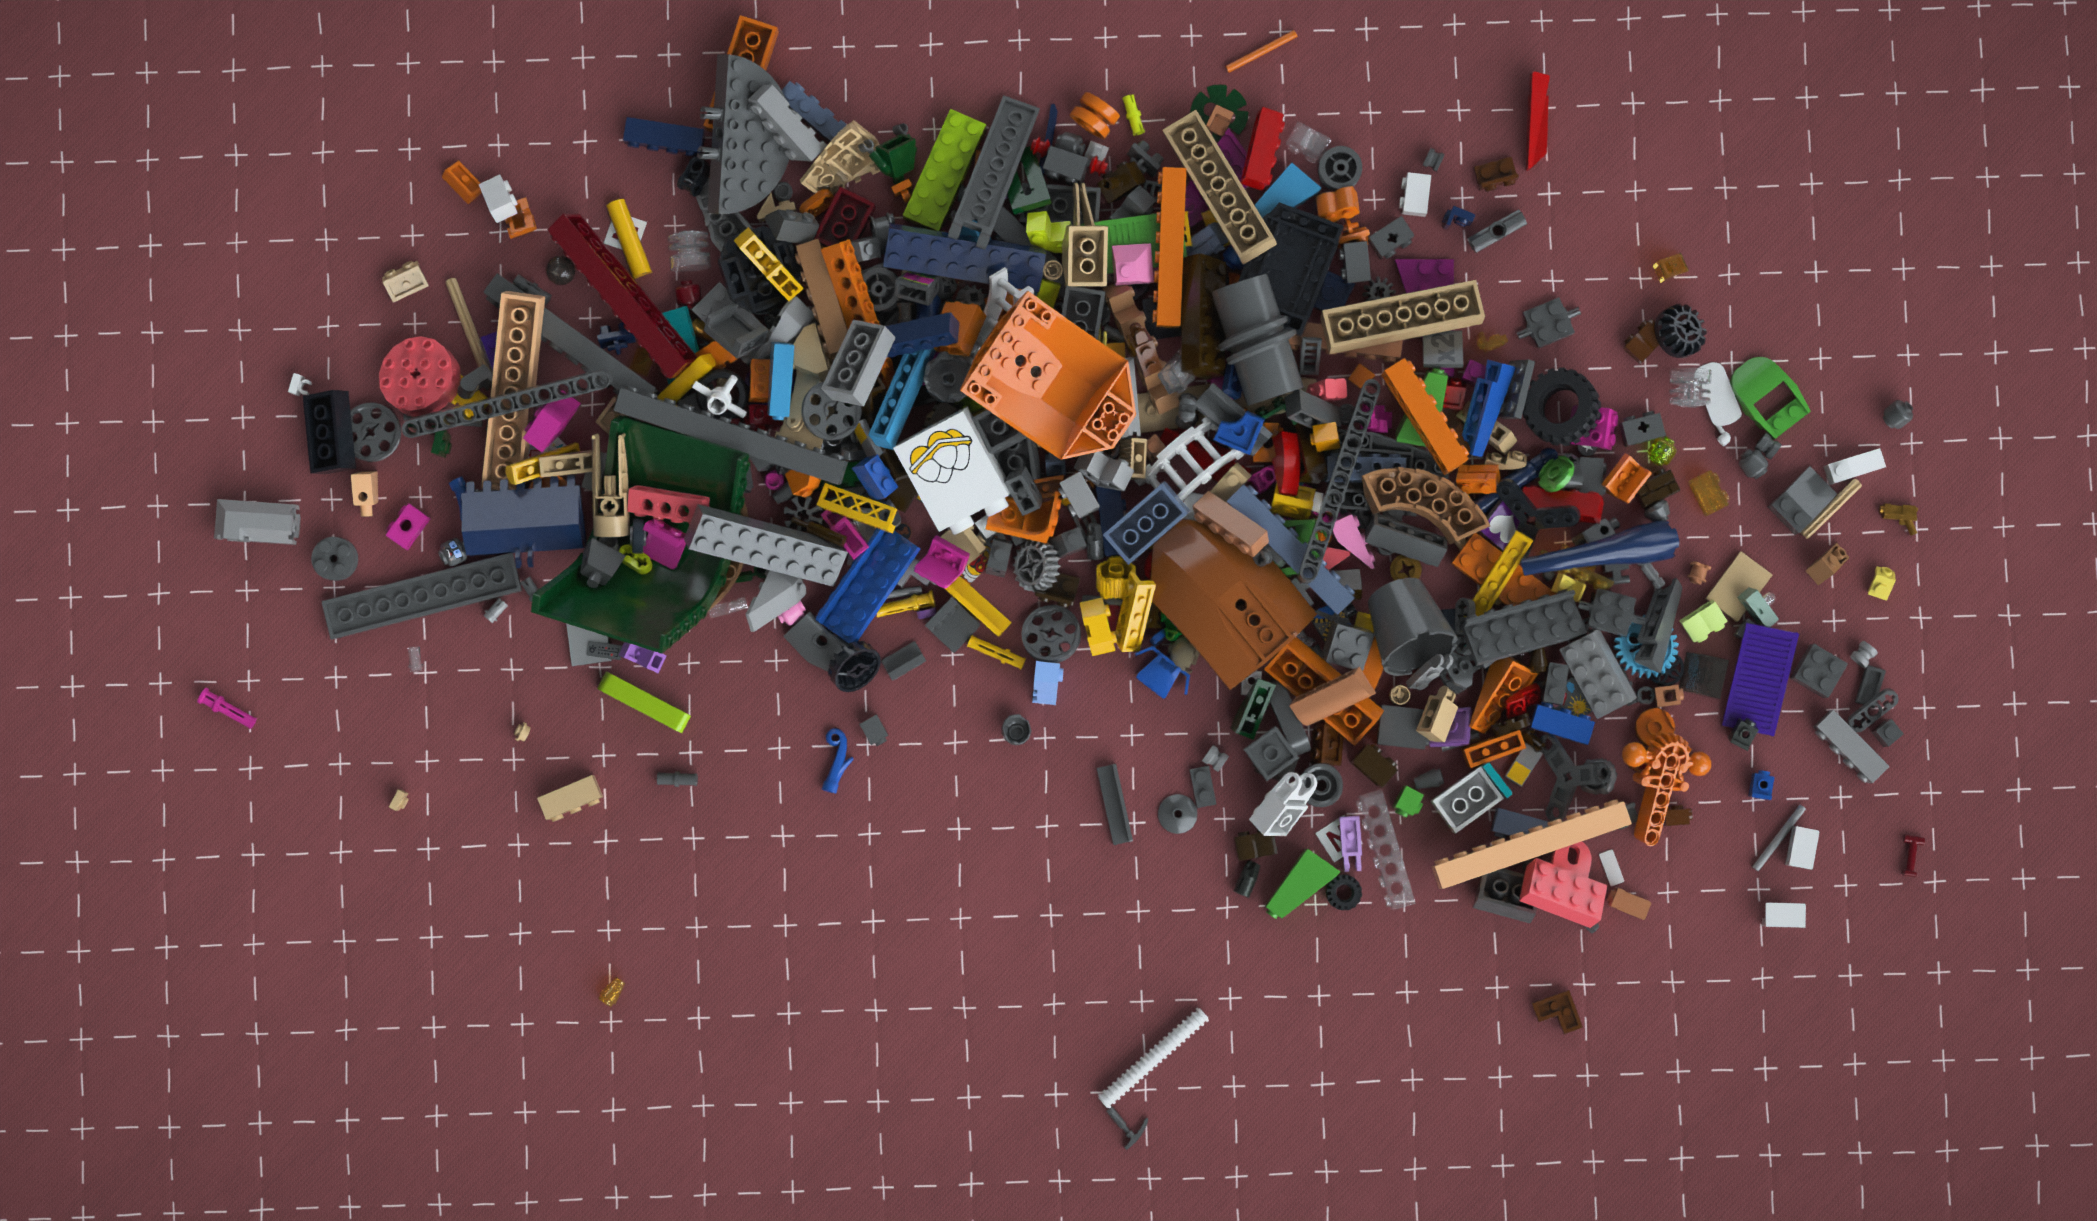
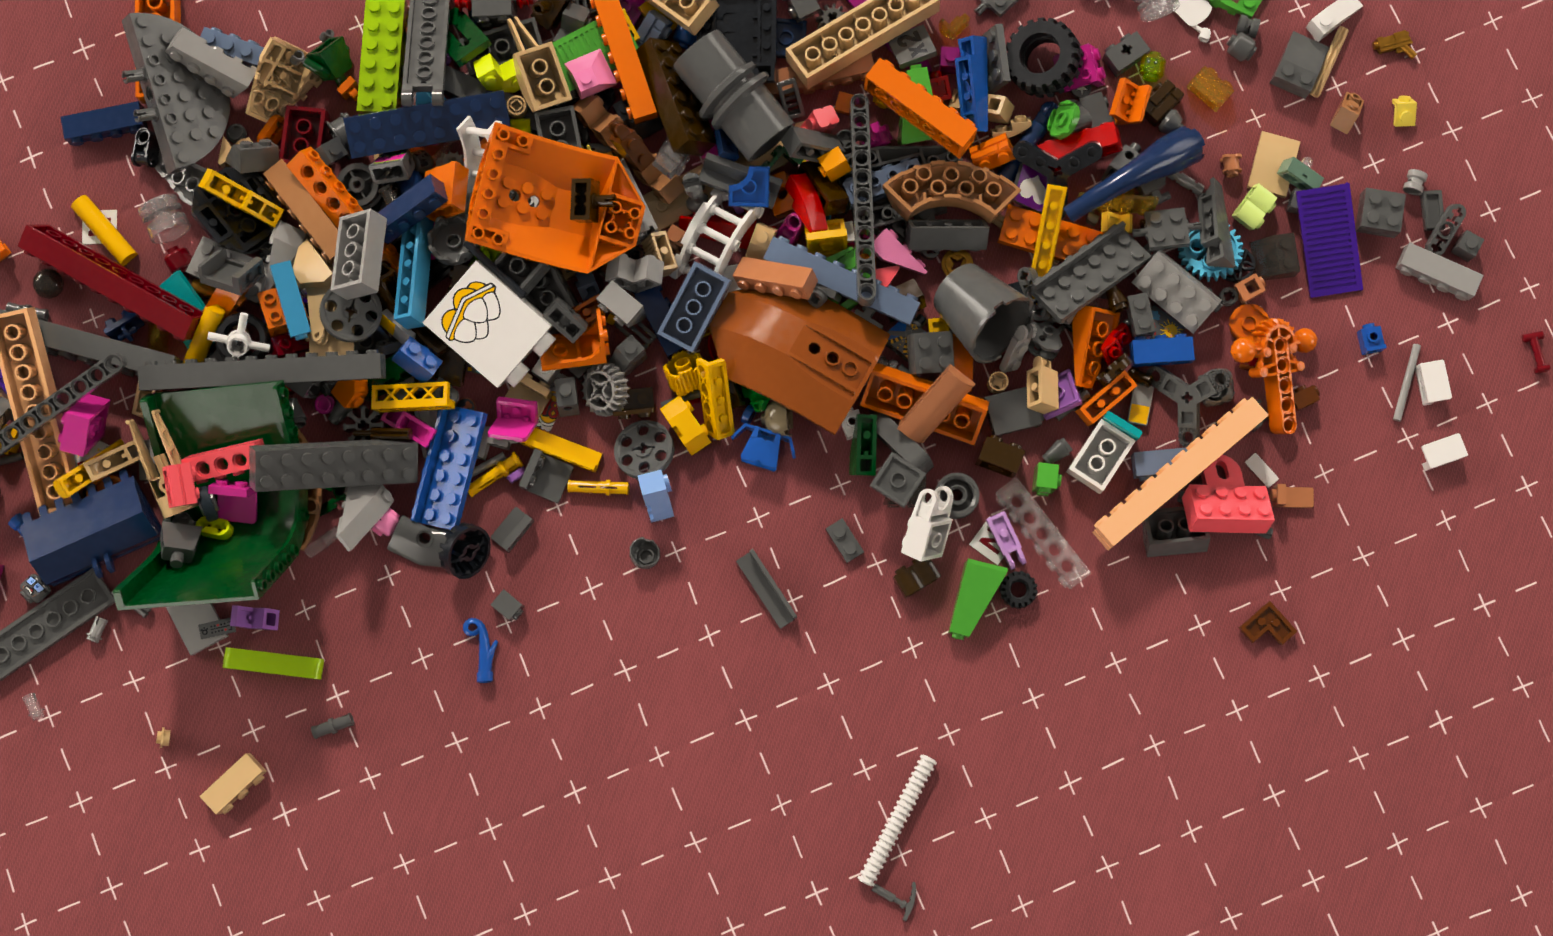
camera: 25 degrees left, 5 degrees down
tan plate [389,790,409,811] -> none
dark grey hinge [1086,522,1105,560] -> none
dark grey dish [1158,794,1197,834] -> none
light grey wheel [1202,745,1229,772] -> none
pearl dark grey hinge [1233,860,1261,898] -> none
reddish brown bracket [1310,724,1344,766] -> none
pearl dark grey brick [1728,718,1759,751] -> none
none -> coral brick [162,462,200,508]
none -> black bar [463,241,527,299]
none -> dark brown brick [570,178,617,223]

